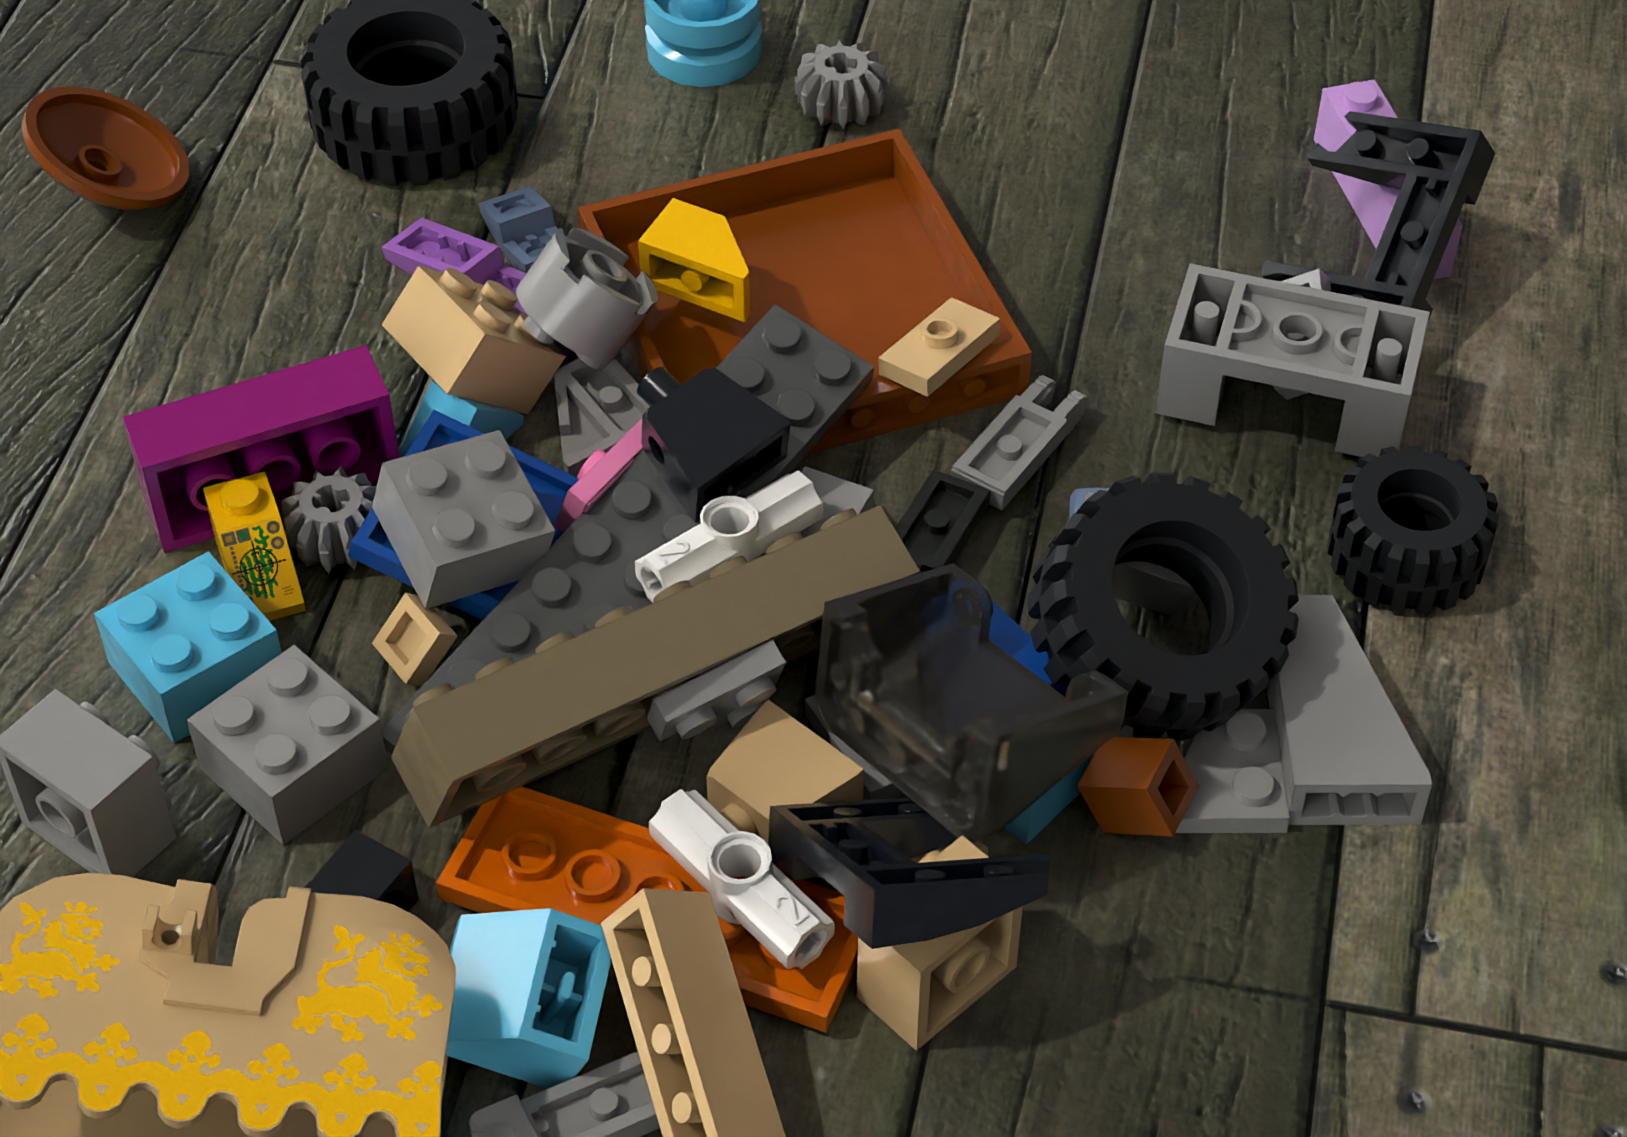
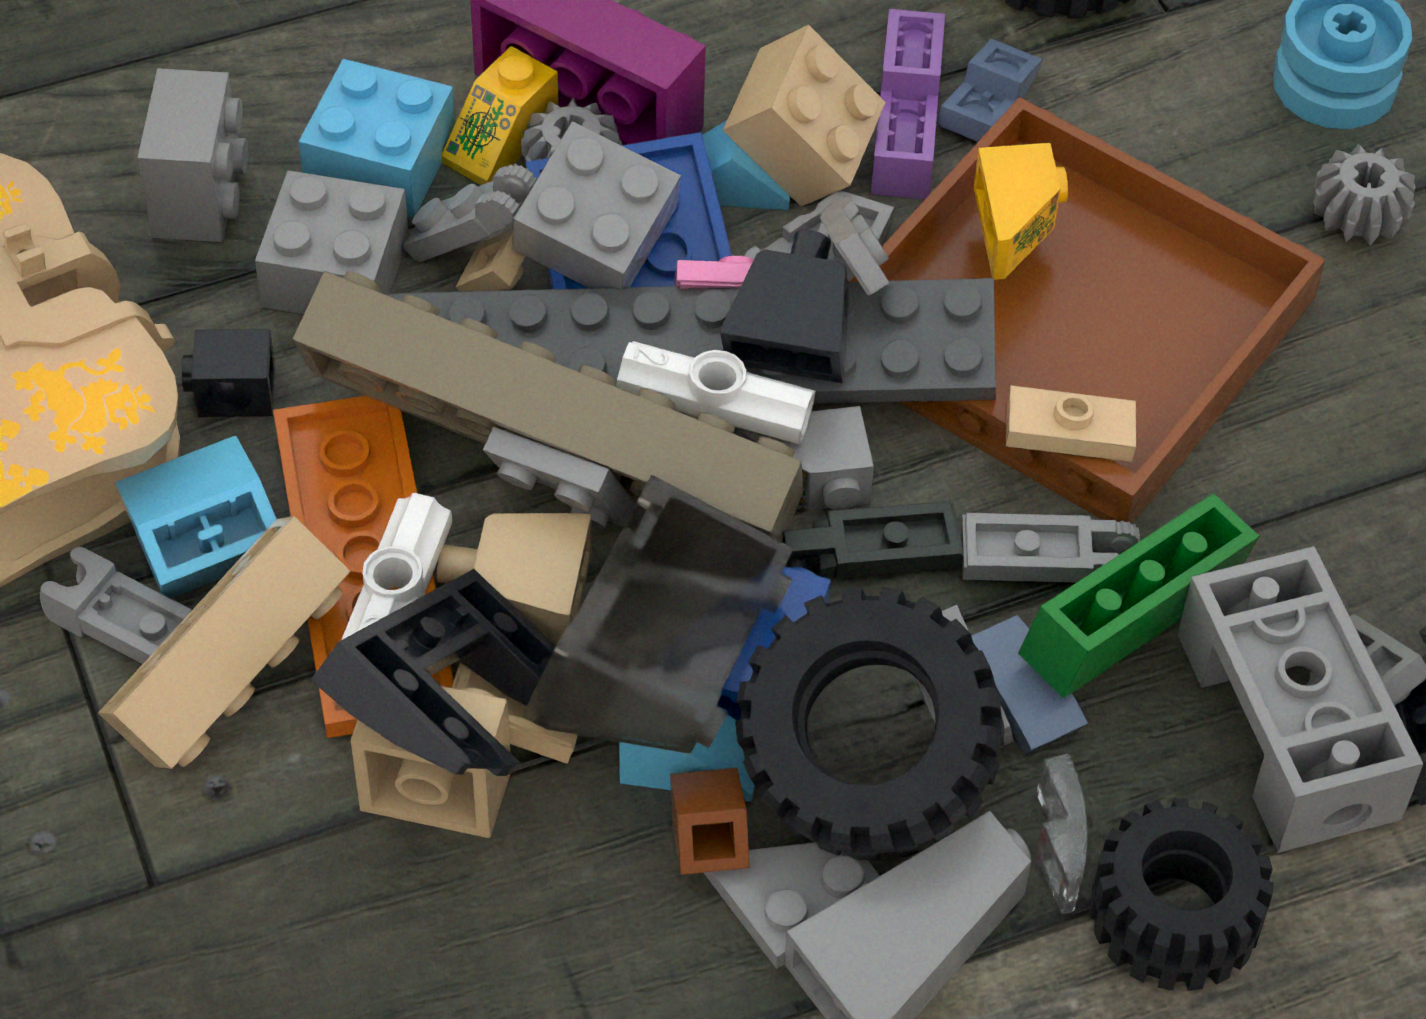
camera: 55 degrees right, 5 degrees up
light grey brick [516,227,658,370] -> none
none -> light grey hinge [402,164,537,262]
none -> light grey hinge [819,195,889,295]
none -> green brick [1018,493,1260,699]
none -> clear slope [1036,753,1088,914]

